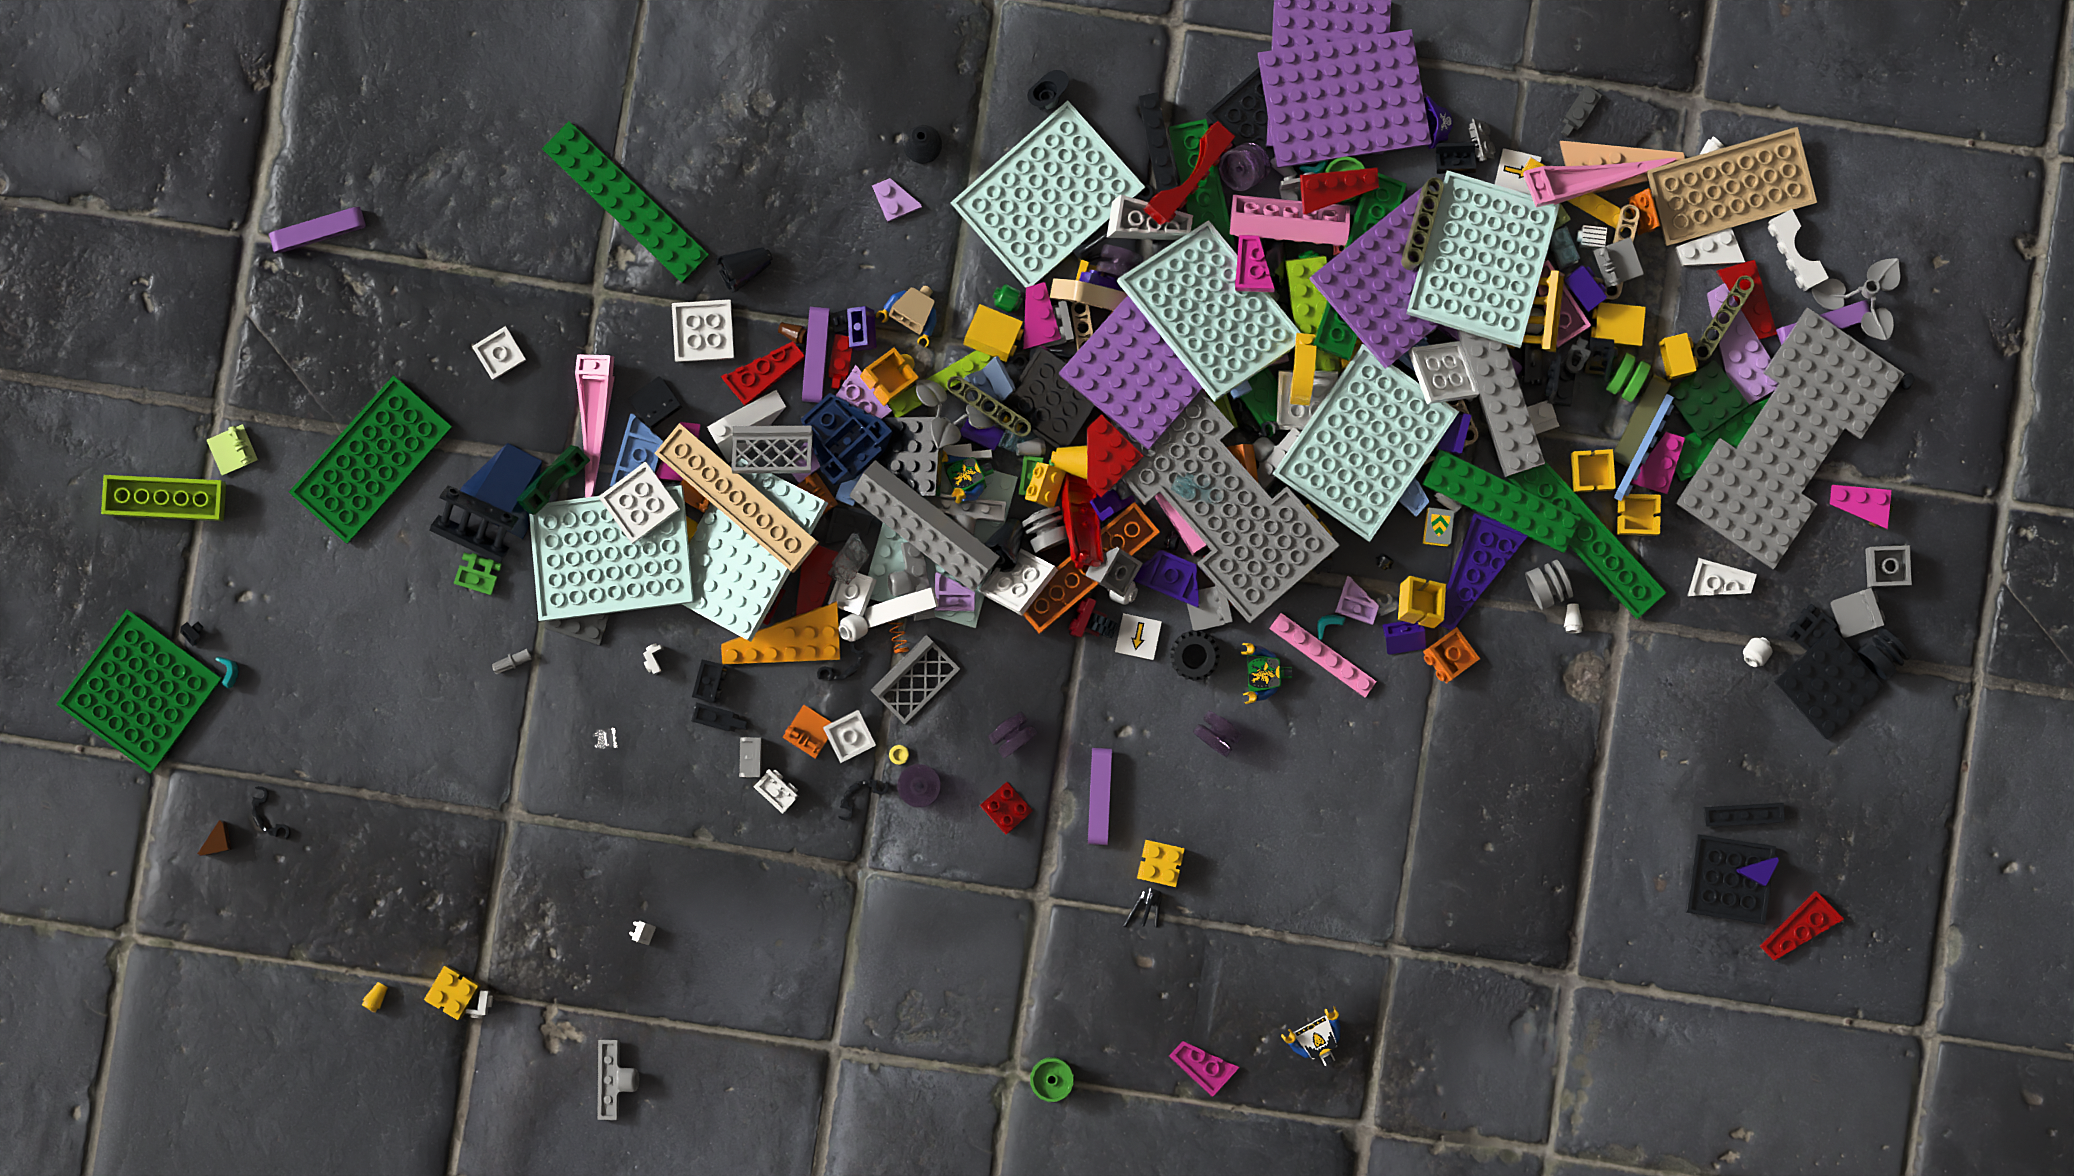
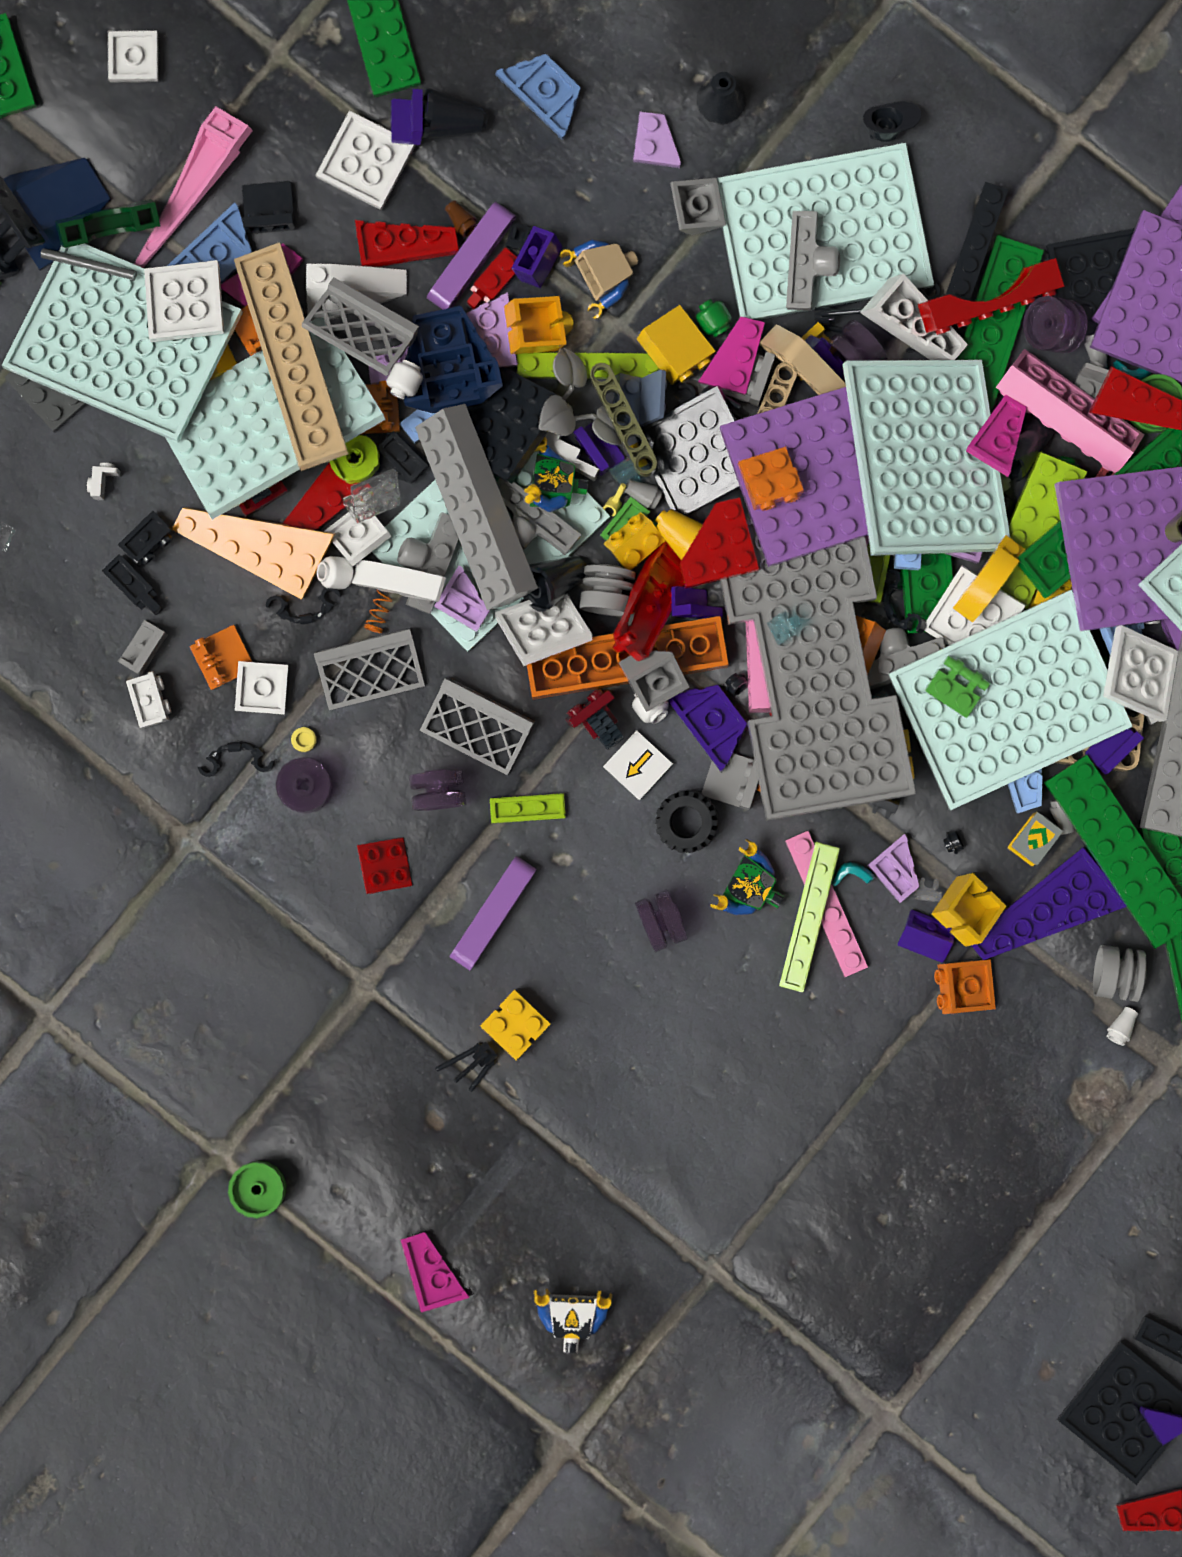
camera: 25 degrees right, 0 degrees up
none -> dark grey bar [41,248,137,280]
none -> lime plate [330,435,380,484]
none -> white head [386,360,423,399]
none -> dark purple panel [391,89,423,145]
none -> light grey fence [420,677,535,775]
none -> lime tile [490,794,566,824]
none -> medium blue wing [495,54,581,140]
none -> light yellow hand [603,483,626,516]
none -> light grey slope [670,178,726,236]
none -> orange plate [738,447,804,511]
none -> tile [779,842,840,992]
none -> light grey plate [786,211,840,311]
none -> bright green plate [924,655,990,718]

